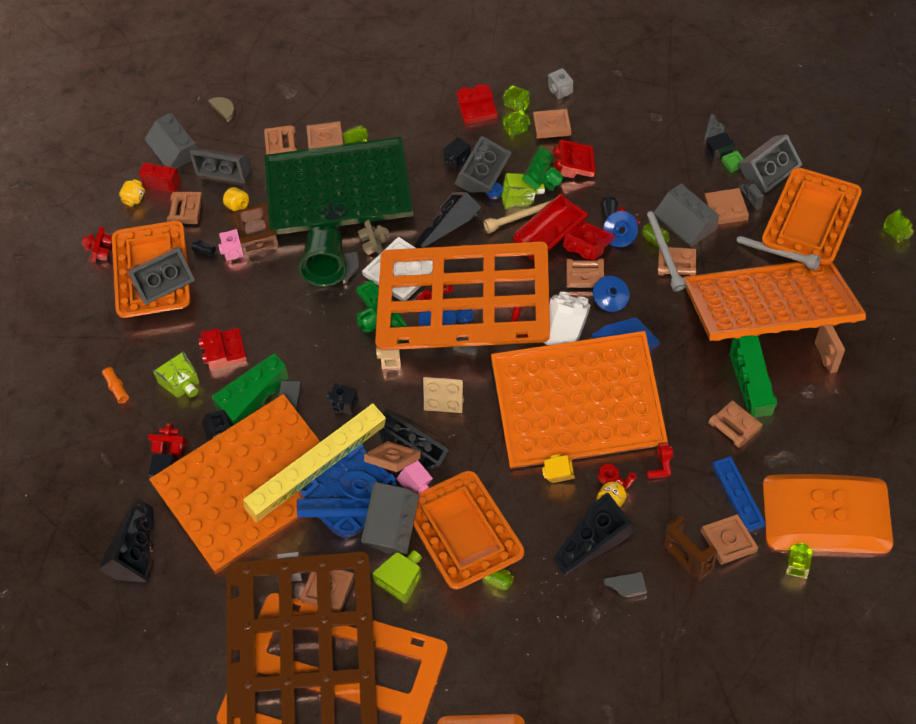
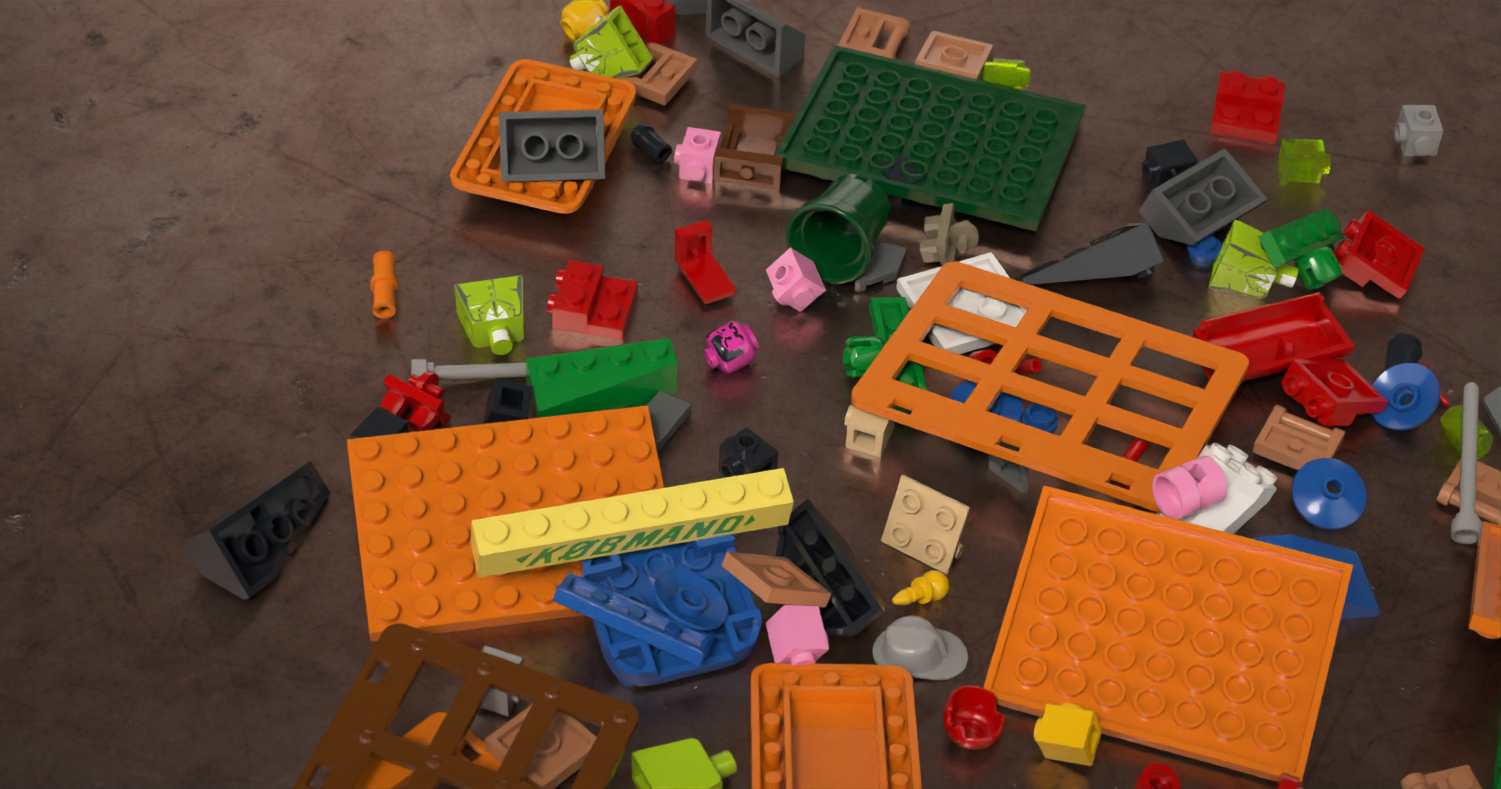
camera: 20 degrees right, 10 degrees down
red hips [81,226,112,263] -> none
yellow head [223,187,249,211] -> none
dark grey slope [361,483,419,555] -> none
tan piece [483,200,552,234] -> none
clear neon green brick [503,85,530,114] -> none
nougat plate [533,109,571,139] -> none
none -> light grey piece [411,359,526,380]
none -> lime torso [570,5,653,78]
none -> red bracket [674,220,736,304]
none -> dark pink head [703,321,759,375]
none -> bright pink brick [766,248,826,312]
none -> light grey piece [872,615,968,680]
none -> yellow bar [892,570,950,605]
none -> red hair [943,685,1005,750]
none -> bright pink wheel [1152,455,1227,520]

